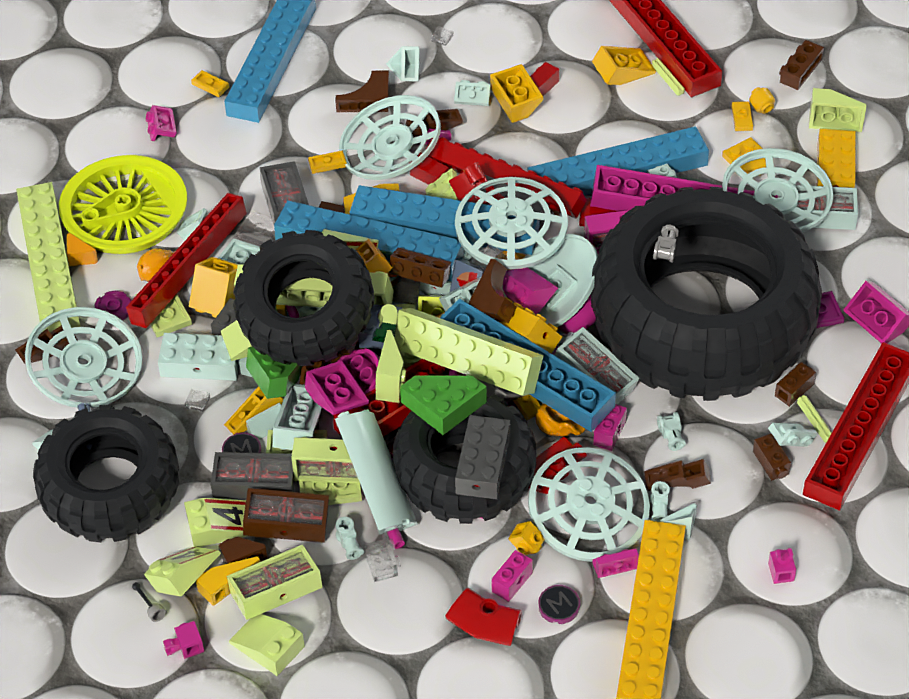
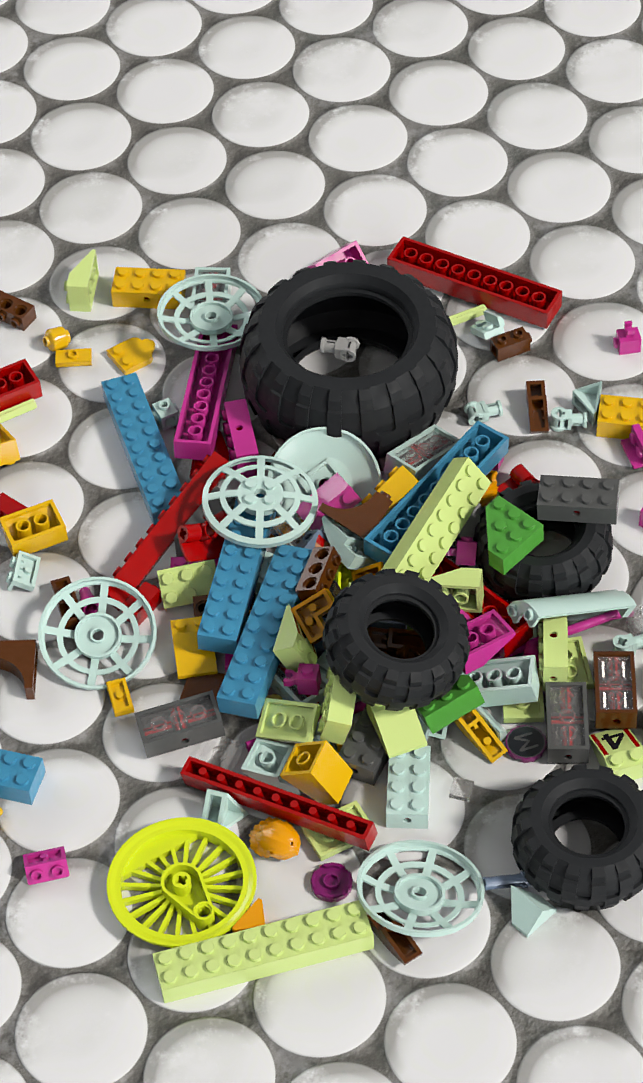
camera: 90 degrees left, 0 degrees up
yellow brick [508,521,545,555] -> none
light aqua dish [528,447,650,562] -> none

